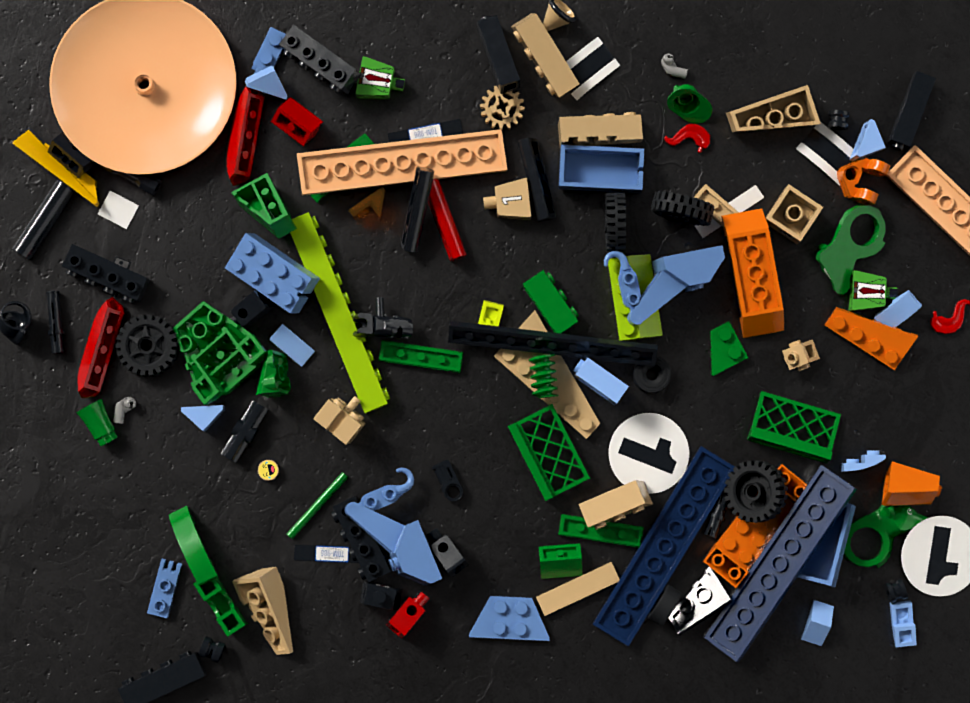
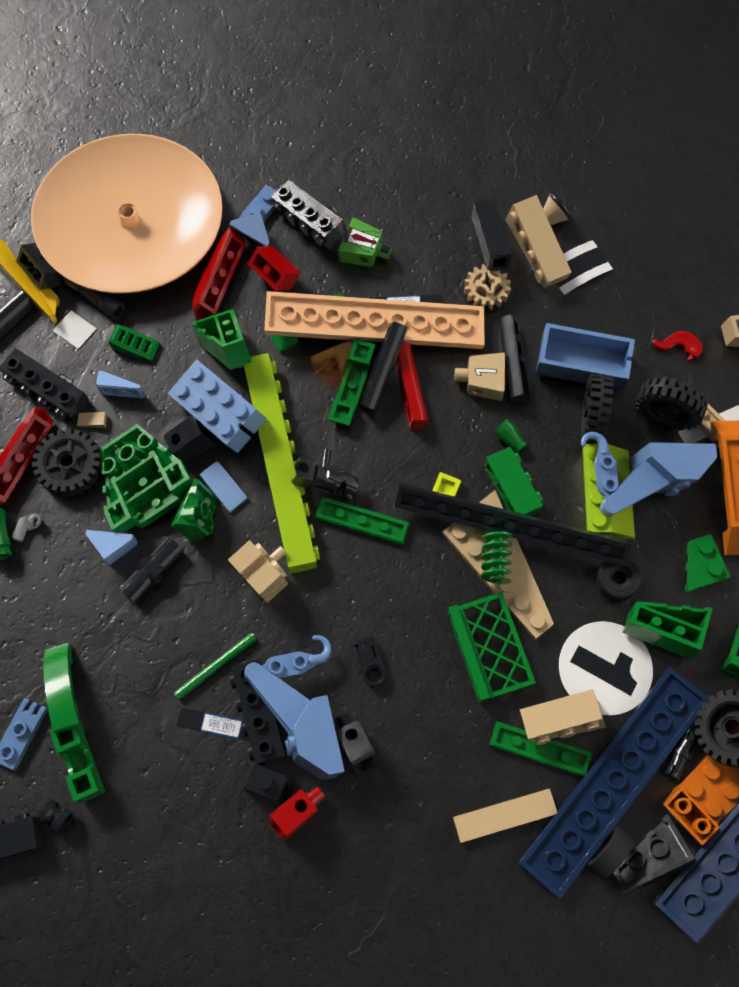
camera: 15 degrees right, 15 degrees down
tan wedge [232,567,293,655] -> none
tile [258,460,279,481] -> none
medium blue wing [469,596,549,641] -> none
green panel [539,543,582,579] -> none
tan wedge [558,112,643,148] -> none
light blue window [573,357,629,405] -> none
light grey arm [661,54,688,79] -> none
green piece [667,84,713,124] -> none
none -> tan piece [77,412,107,428]
none -> light blue slope [96,371,145,398]
none -> green slope [109,324,160,362]
none -> green slope [328,339,376,427]
none -> green cone [495,419,527,453]
none -> green wedge [622,601,713,660]

